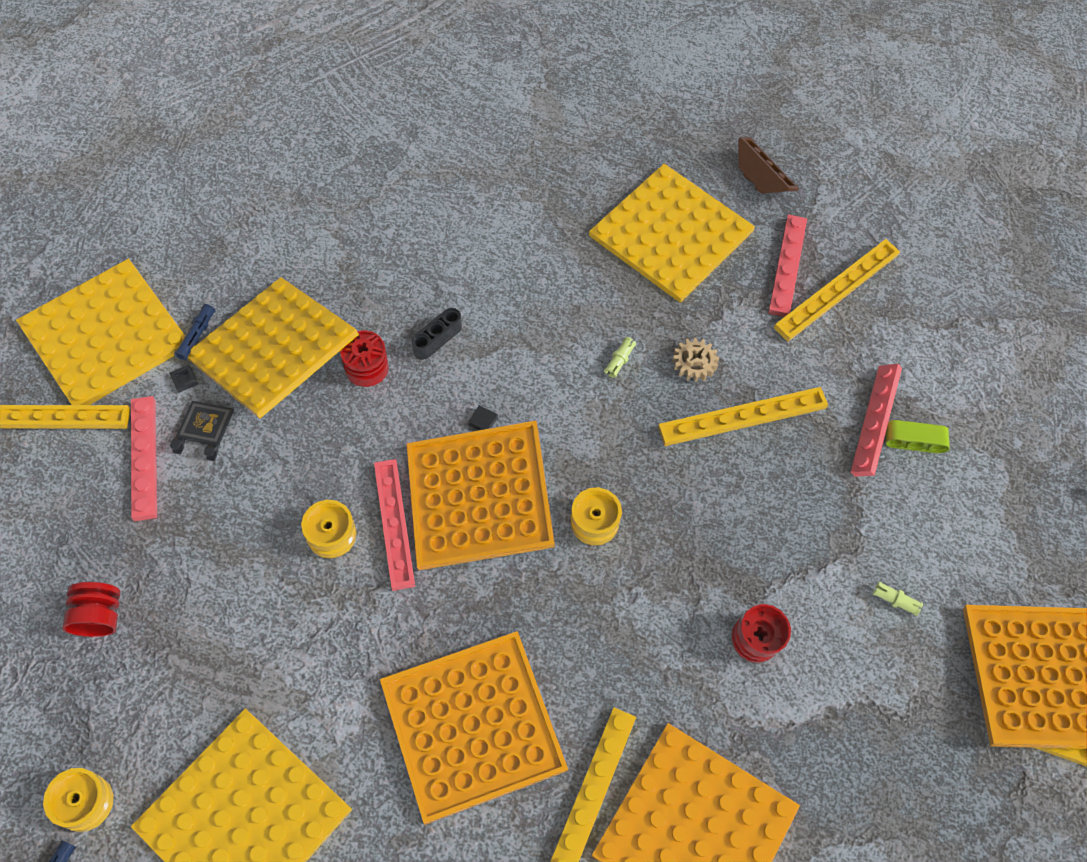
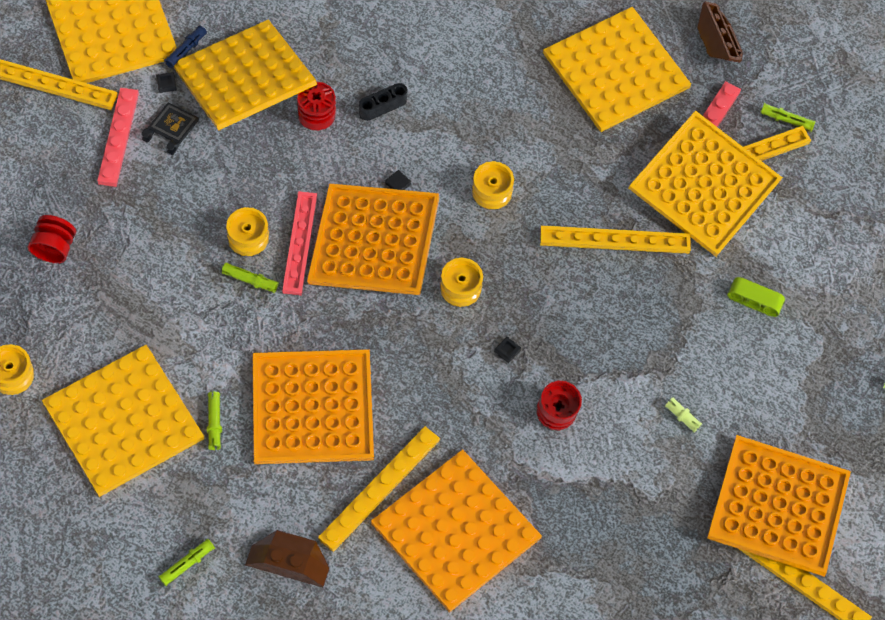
camera: 15 degrees right, 0 degrees up
yellowish green pin [604,337,636,378] -> none
tan gear [672,338,719,382] -> none
coral plate [851,363,902,477] -> none
none -> lime pin [206,391,222,450]
none -> lime pin [222,262,279,293]
none -> yellow wheel [472,161,514,210]
none -> black tile [494,336,521,363]
none -> yellow plate [628,110,783,257]
none -> lime pin [760,103,816,132]

